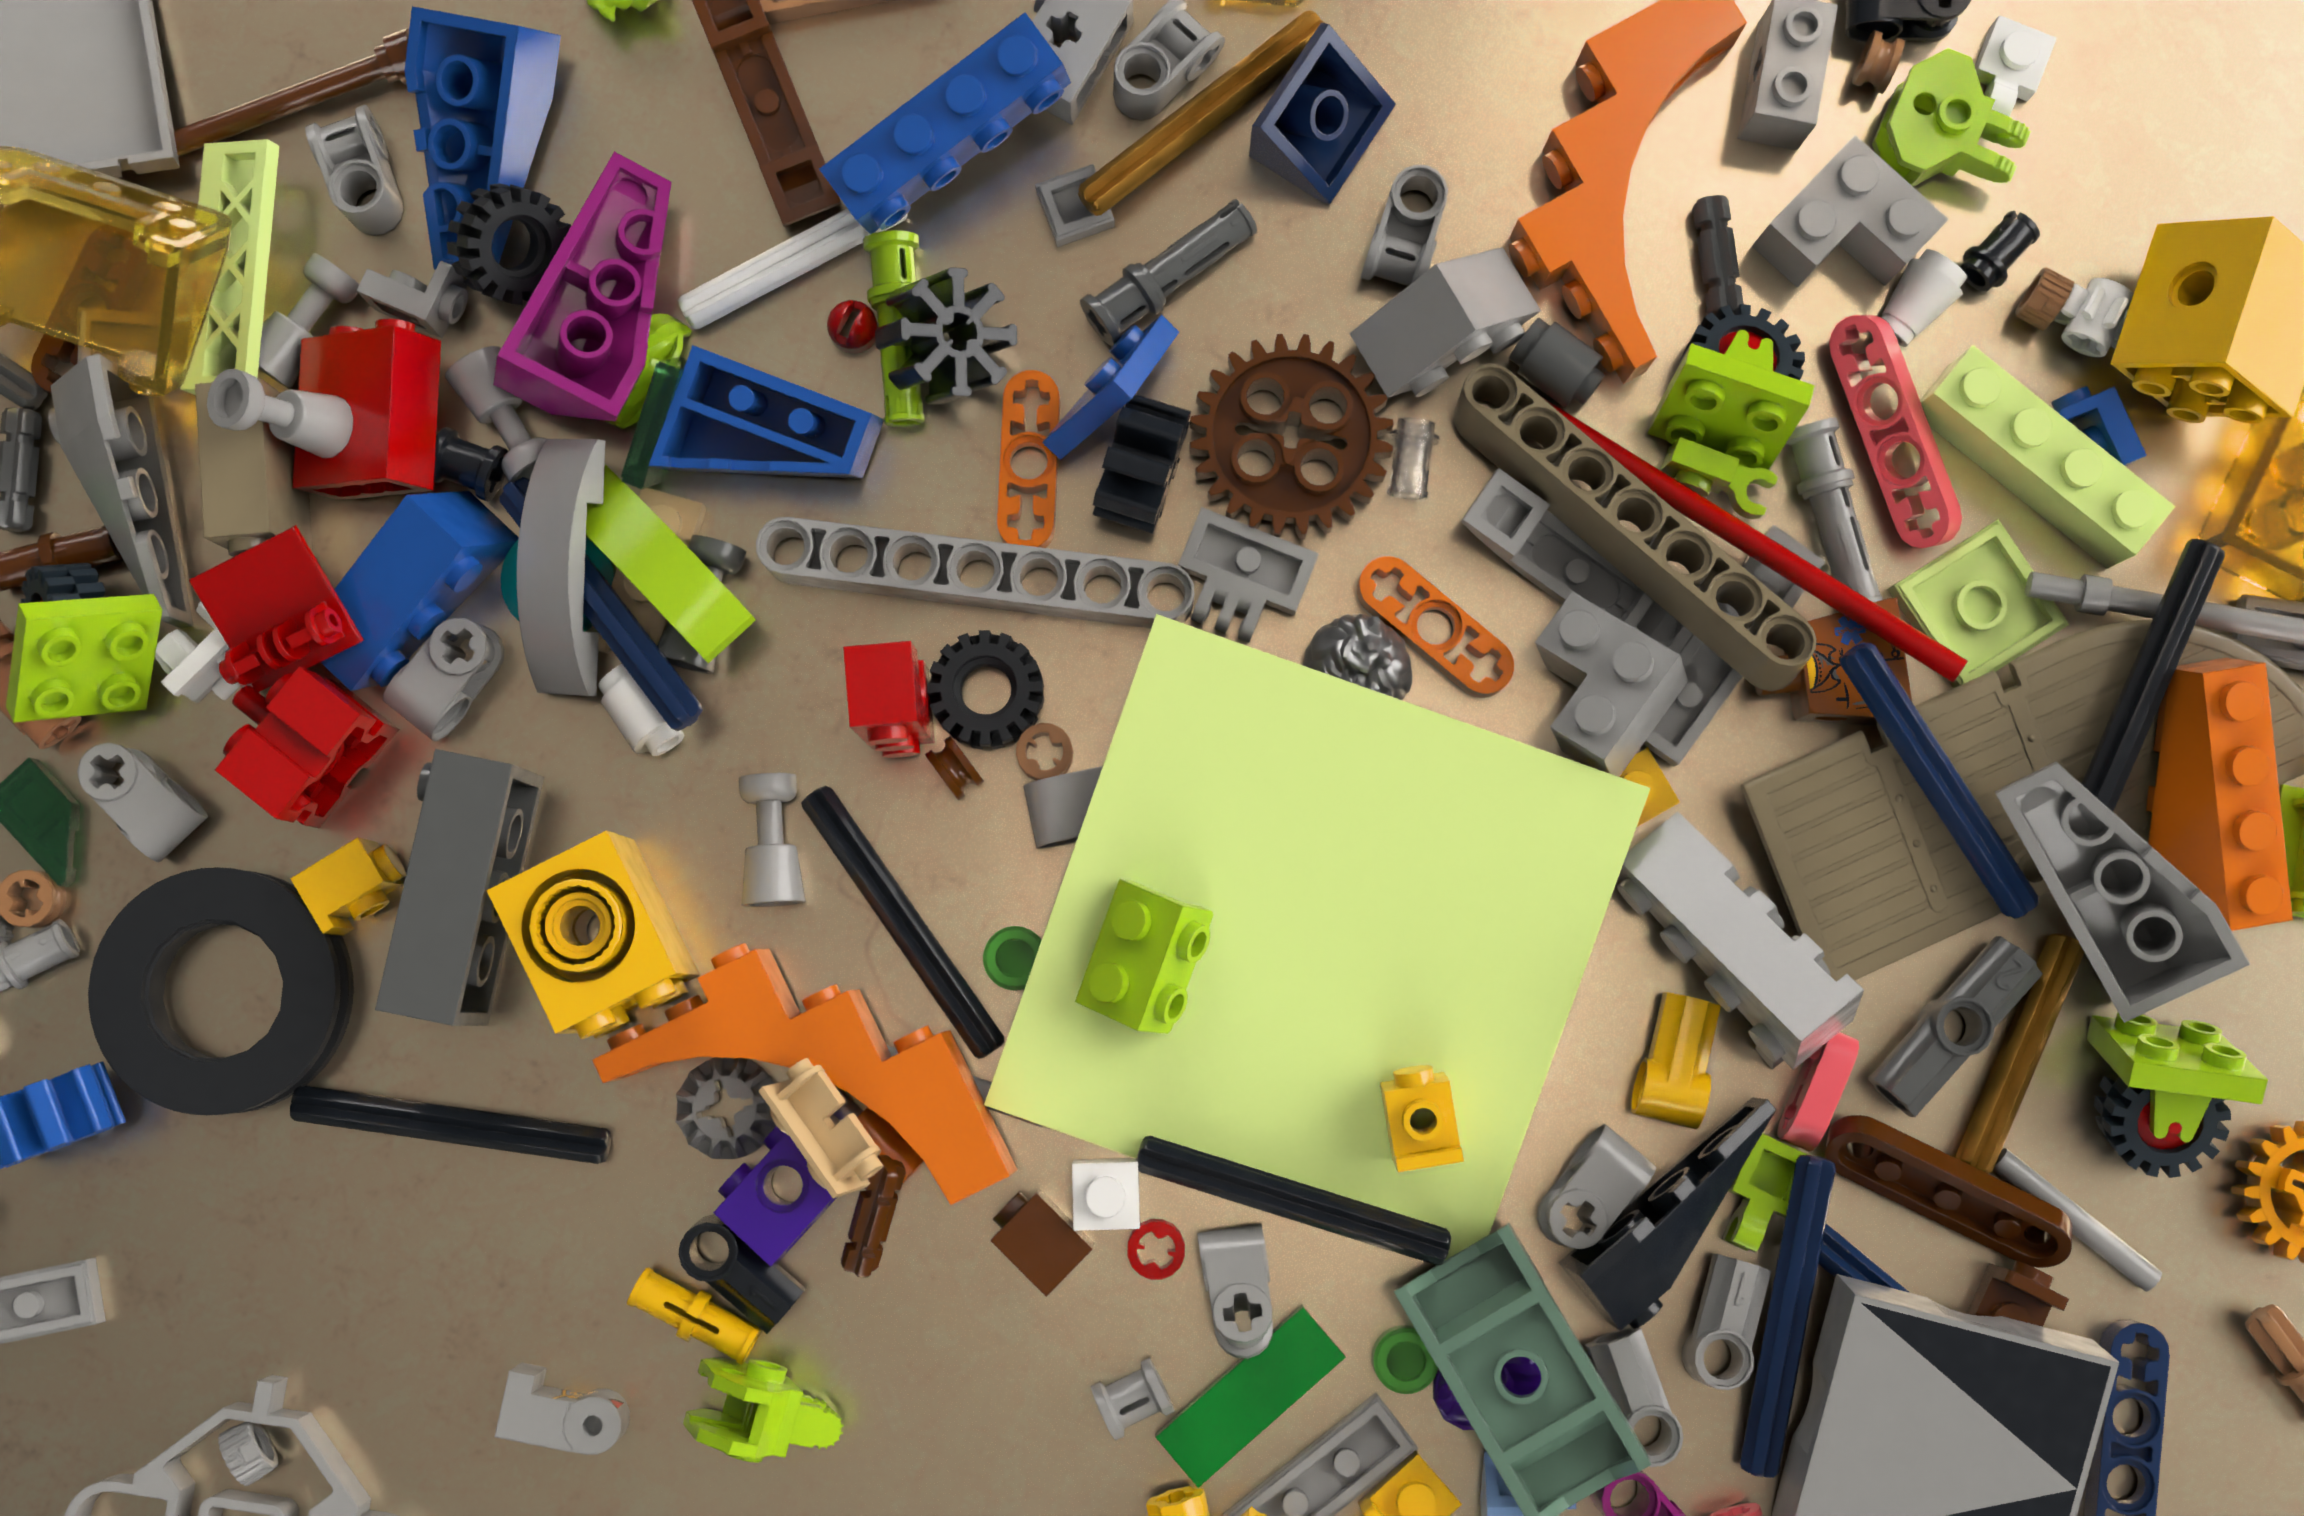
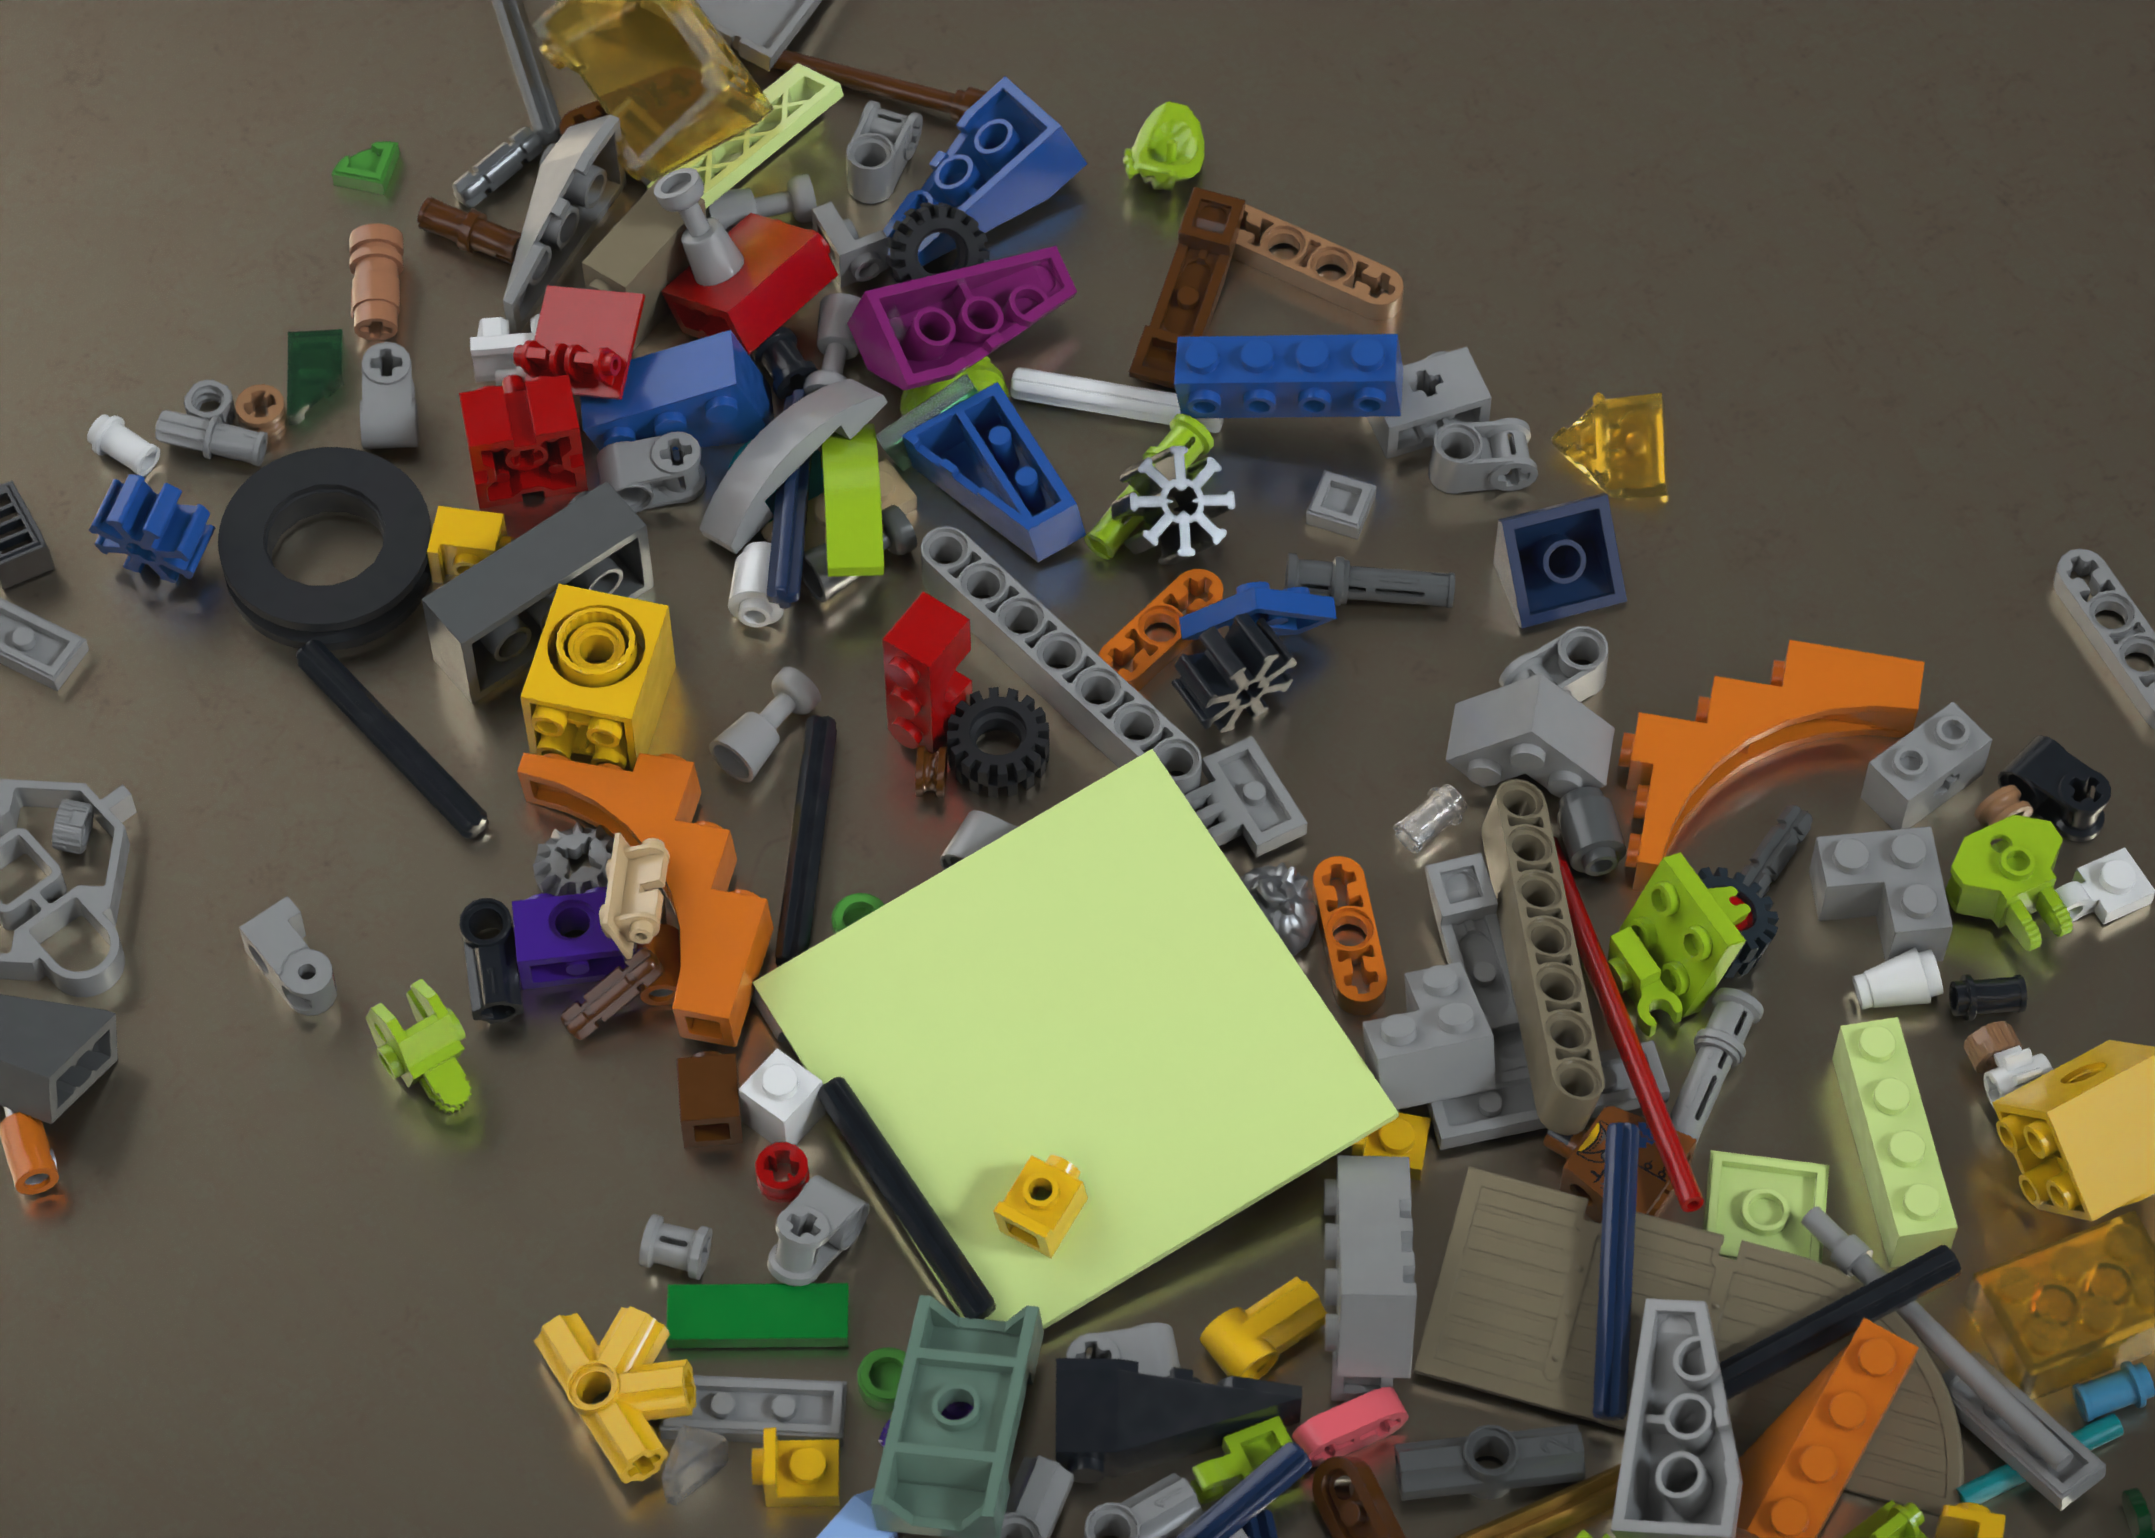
camera: 40 degrees right, 25 degrees down
lime plate [6,563,163,723] -> none
yellow pin [627,1267,762,1365] -> none
red hinge [827,300,879,354] -> none
medium nougat bush [1016,723,1074,781] -> none
lime bracket [1075,879,1213,1034] -> none
pearl gold axle [1078,10,1324,216] -> none
reddish brown gear [1189,334,1394,540] -> none
coral beam [1829,315,1962,548] -> none
blue bracket [2051,386,2147,467] -> none

